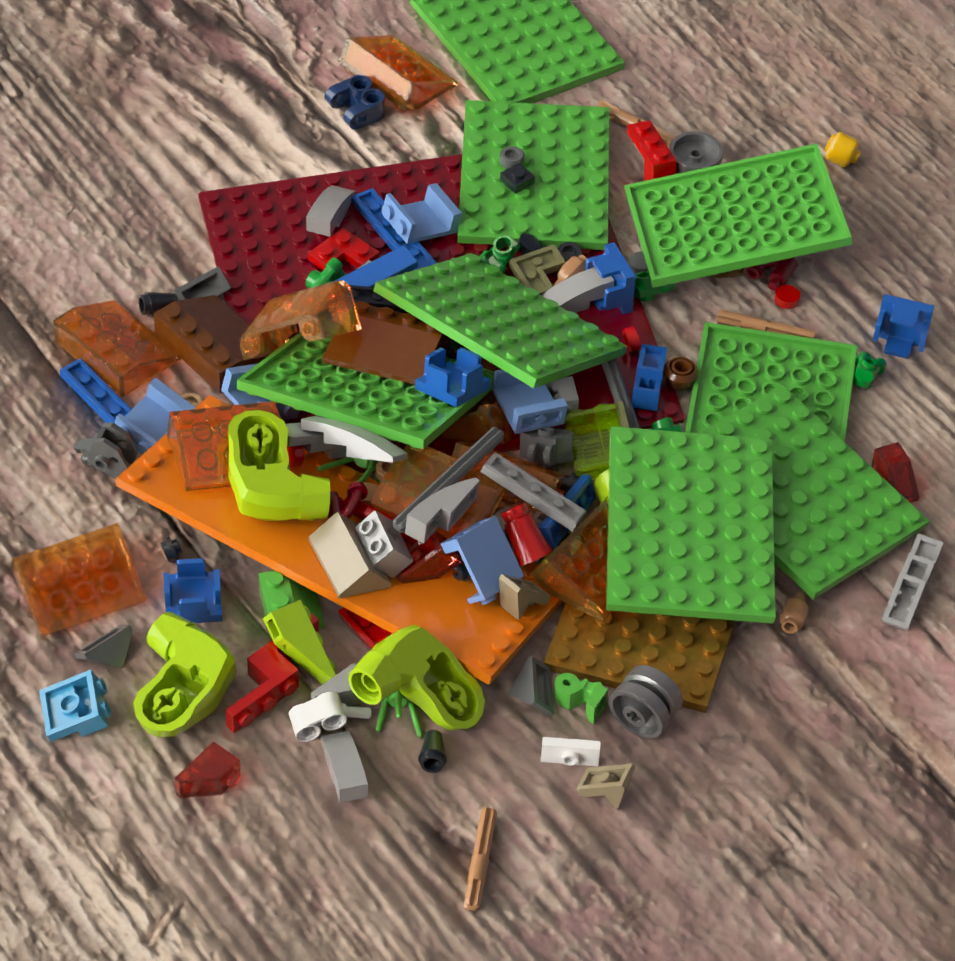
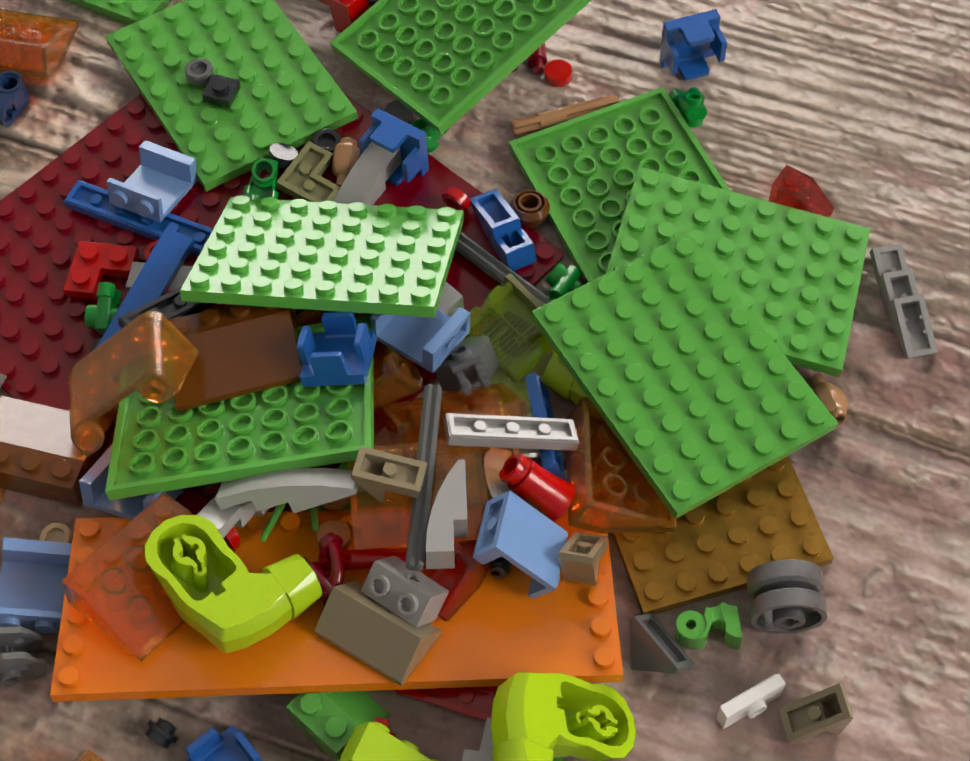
camera: 30 degrees left, 10 degrees up
light grey slope [306,185,356,237] -> none
black plate [560,472,580,496] -> none
none -> dark tan slope [351,446,427,502]

